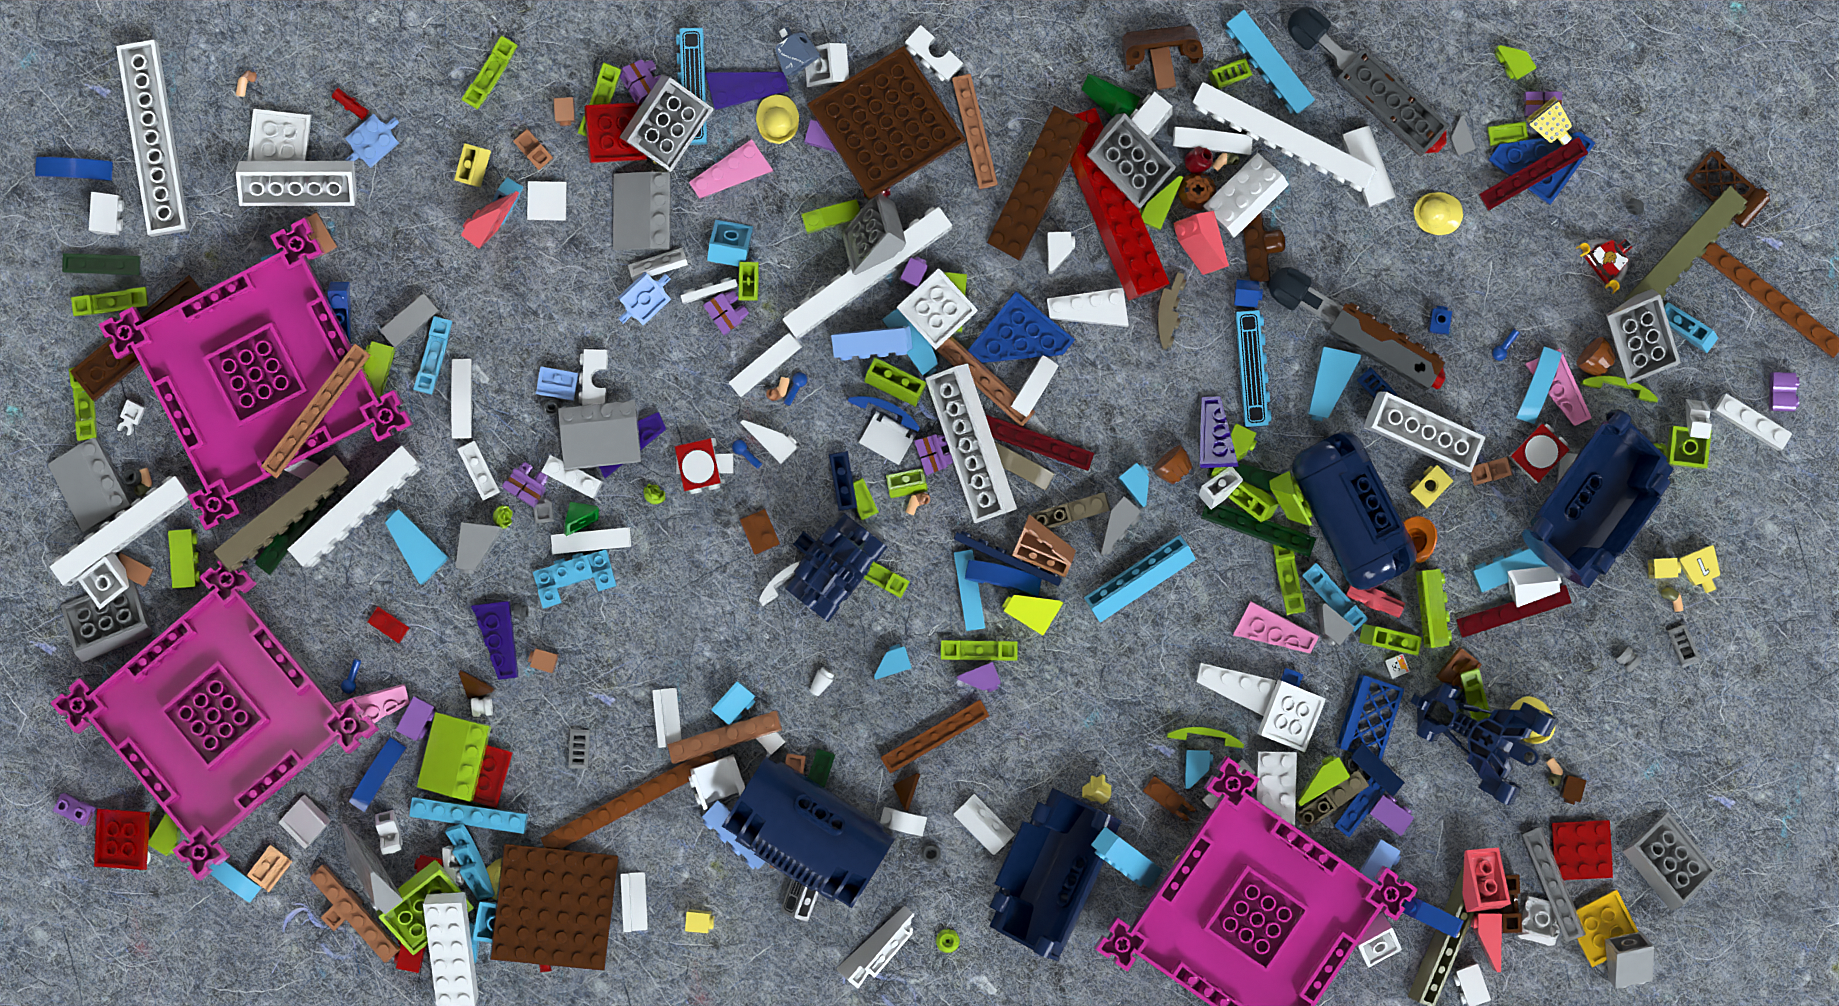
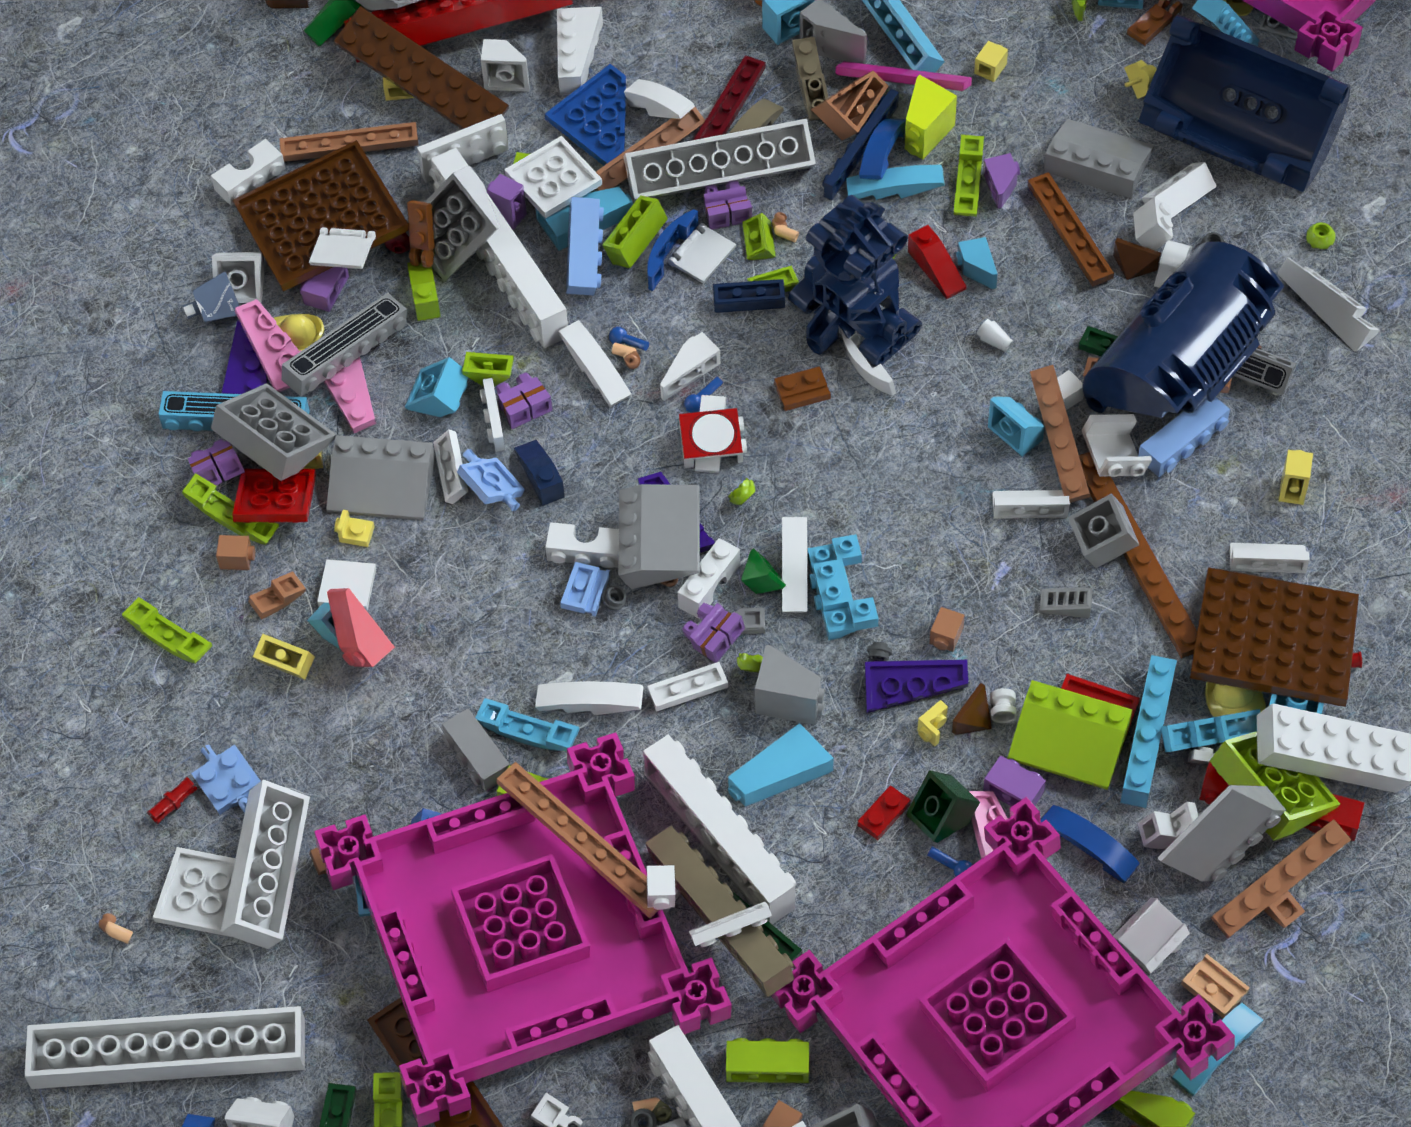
camera: 85 degrees left, 30 degrees down
none -> bright pink wing [235,299,301,392]
none -> light grey brick [281,293,407,397]
none -> white piece [309,227,376,269]
none -> light yellow bracket [334,510,375,547]
none -> dark orange hinge [407,200,435,268]
none -> white plate [417,114,509,183]
none -> dark blue slope [514,440,565,506]
none -> white brick [647,865,675,910]
none -> white plate [689,902,772,947]
none -> dark pink tile [835,61,972,91]
none -> dark green slope [905,770,980,843]
none -> red slope [908,225,967,299]
none -> light yellow bracket [917,700,948,746]
none -> light yellow brick [974,41,1008,82]
none -> light grey slope [1044,119,1154,198]
none -> light grey brick [1068,493,1139,568]
none -> white brick [1133,197,1173,250]

